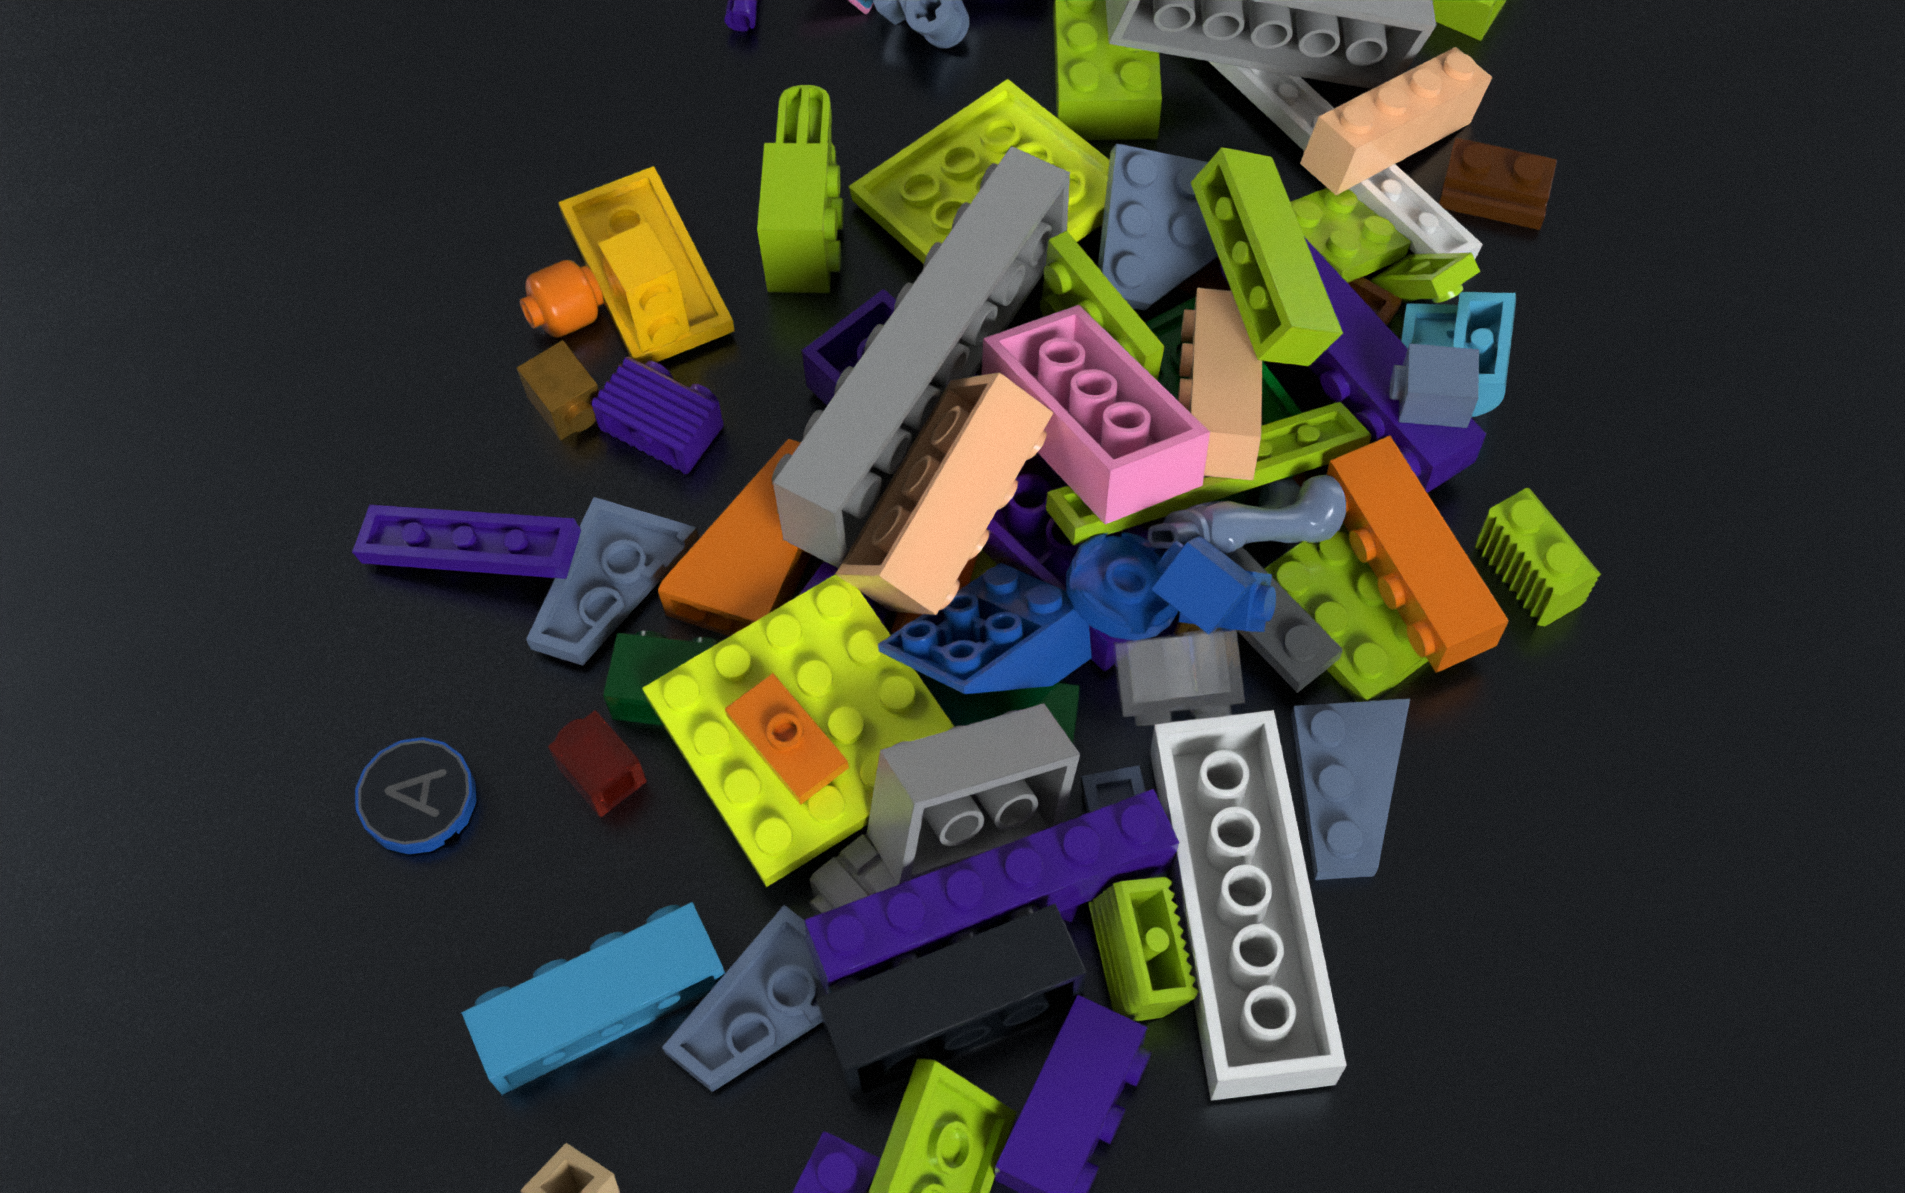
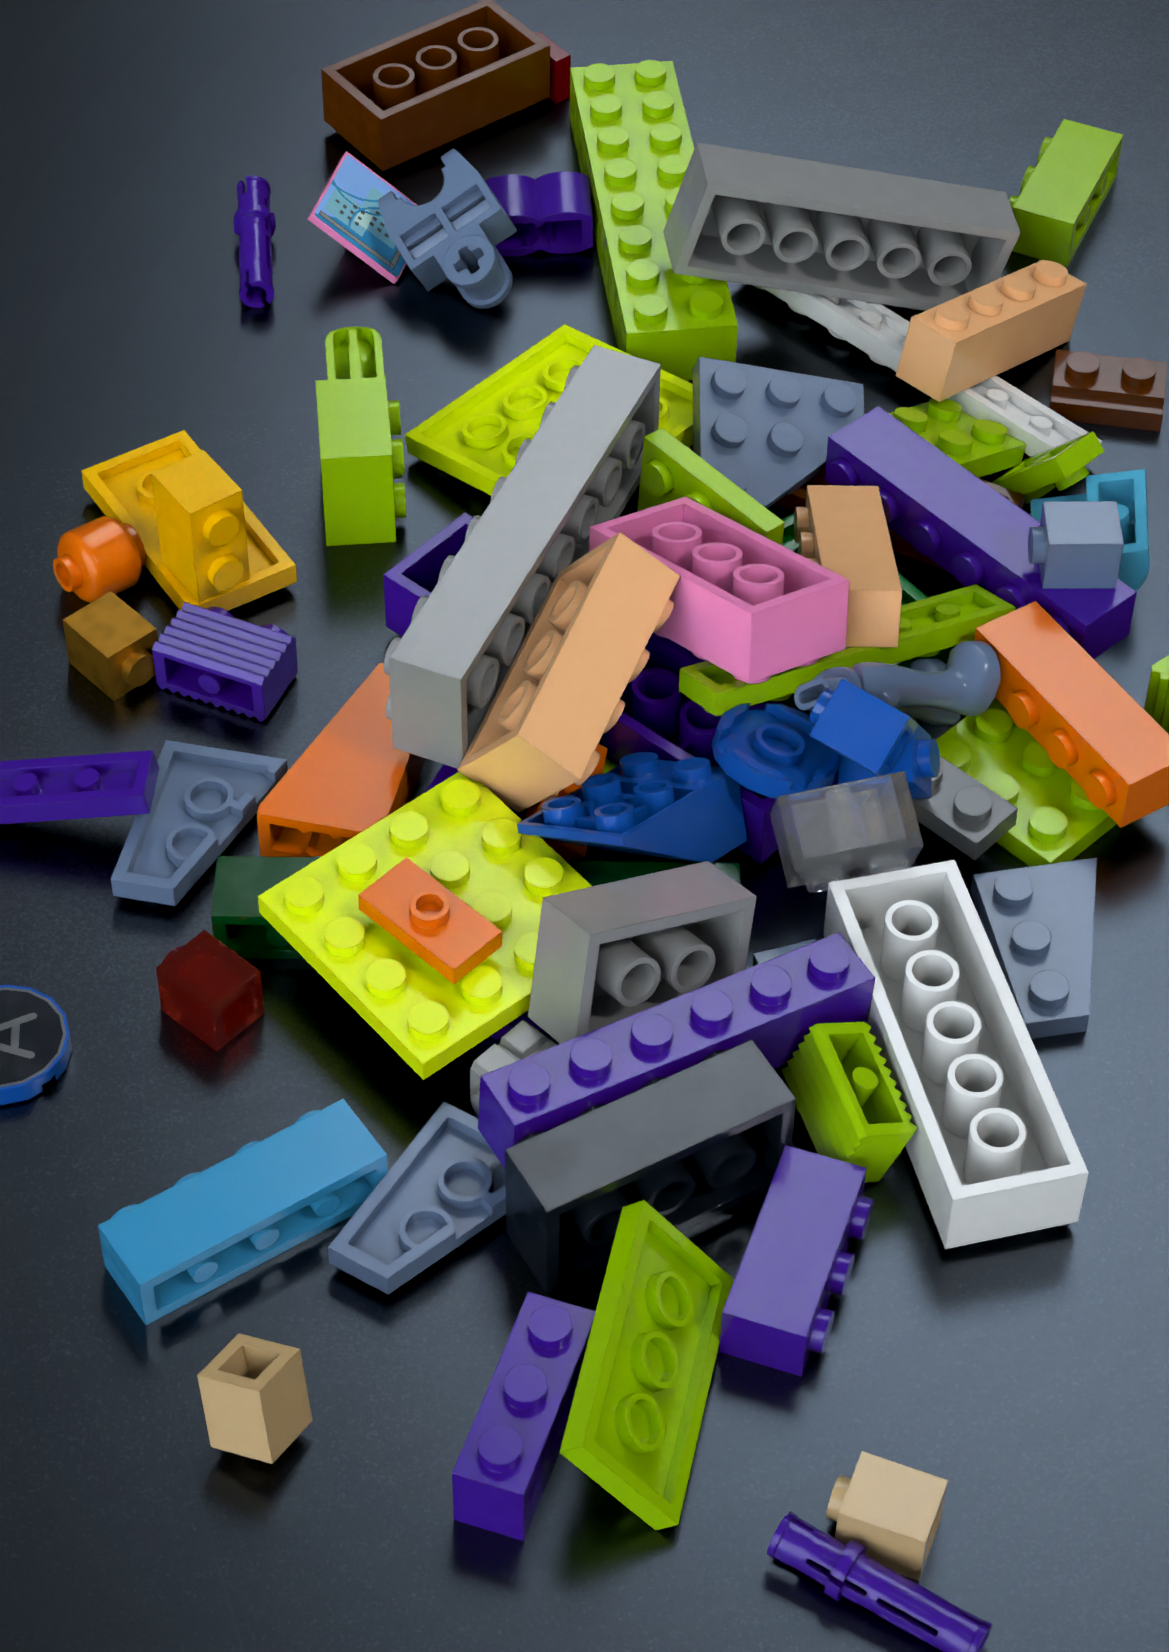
camera: 10 degrees left, 15 degrees down
lime brick [1190,147,1343,366] -> none

